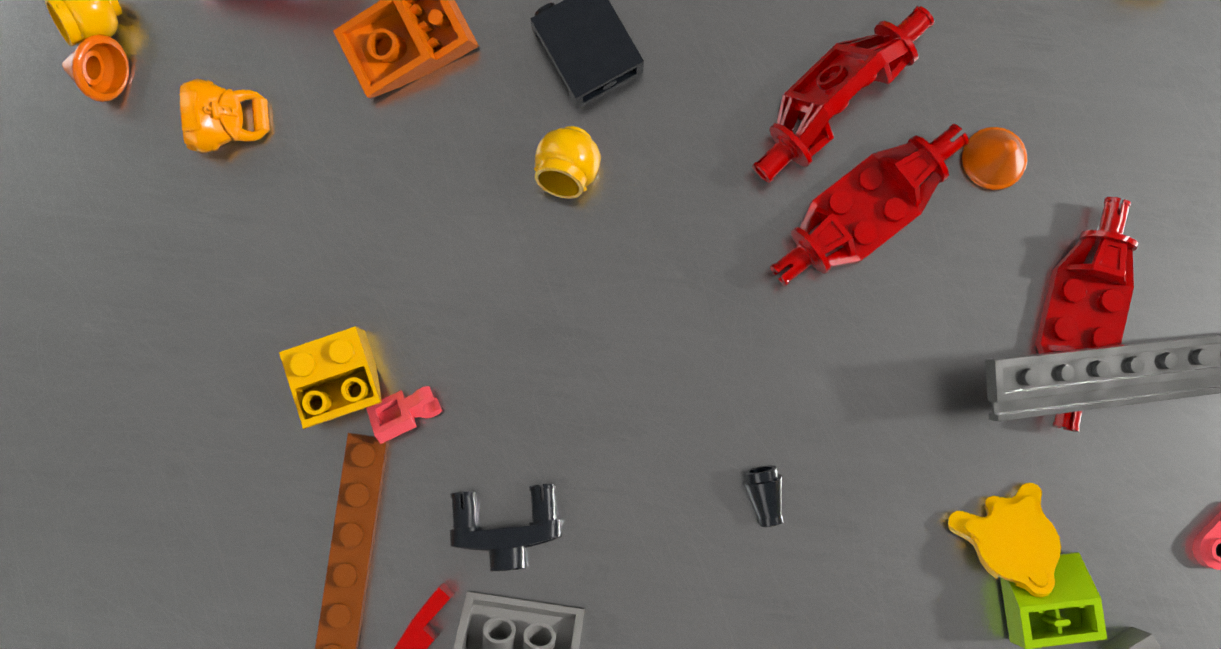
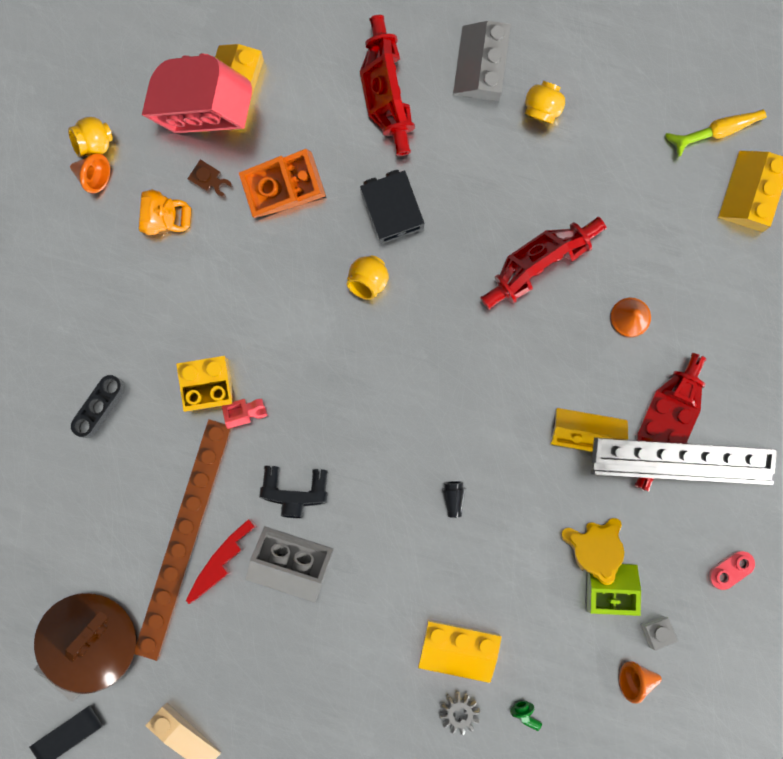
camera: 10 degrees right, 0 degrees up
red plate [770,124,969,286] -> none
none -> black beam [71,375,125,438]
none -> reddish brown plate [187,159,233,199]
none -> yellow panel [551,408,628,452]

